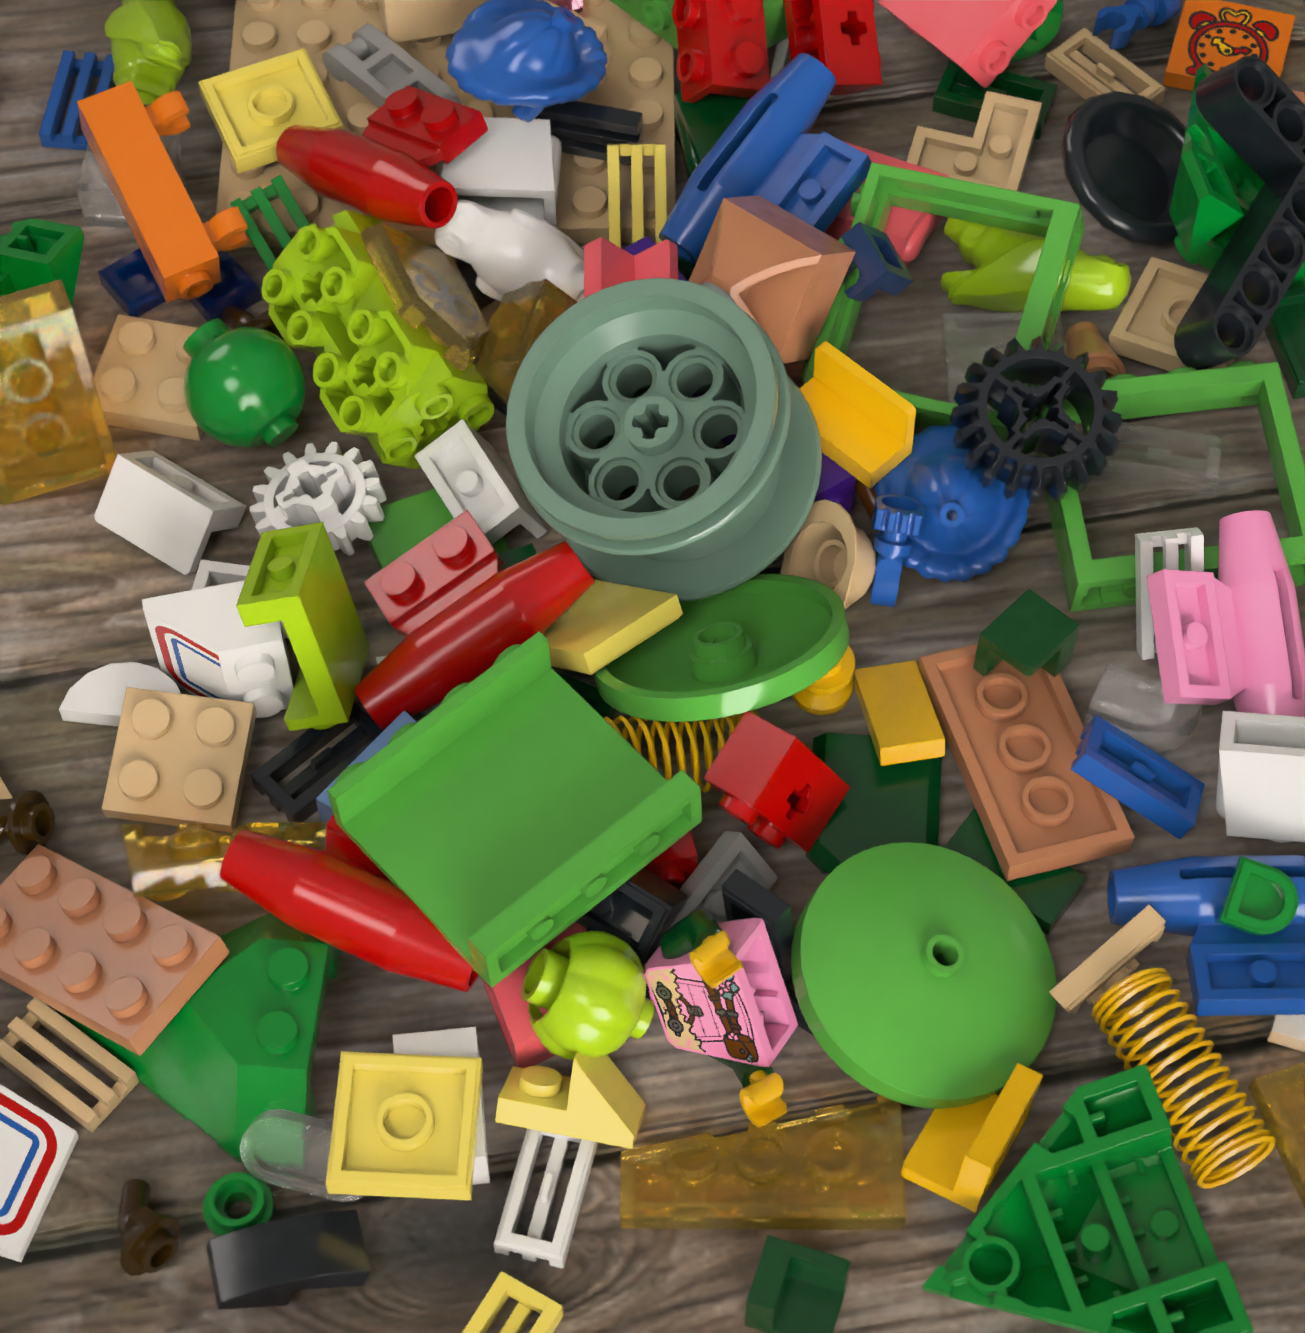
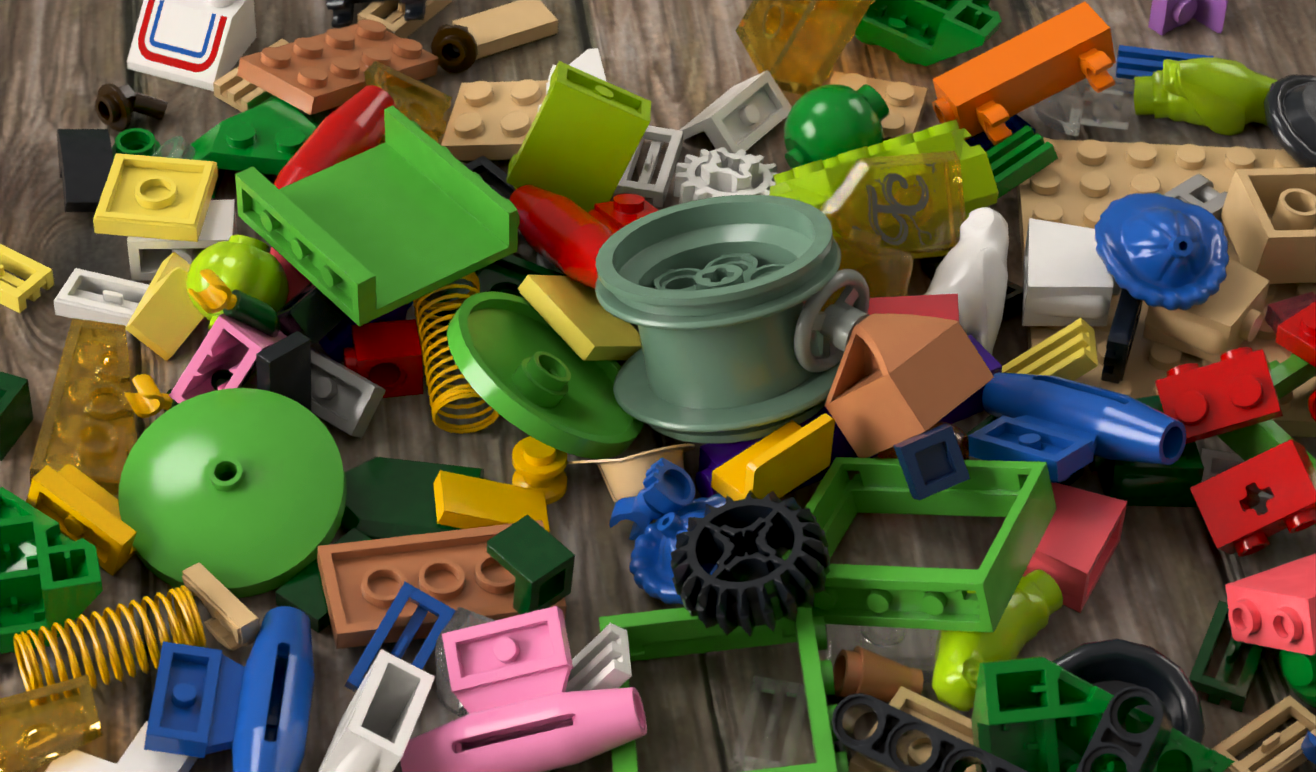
camera: 90 degrees right, 15 degrees down
light yellow tile [198,48,344,174] -> none
red plate [276,85,488,228] -> none
red brick [703,711,850,853] -> none
tan plate [906,91,1042,192] -> none
green tile [1217,856,1298,936] -> none

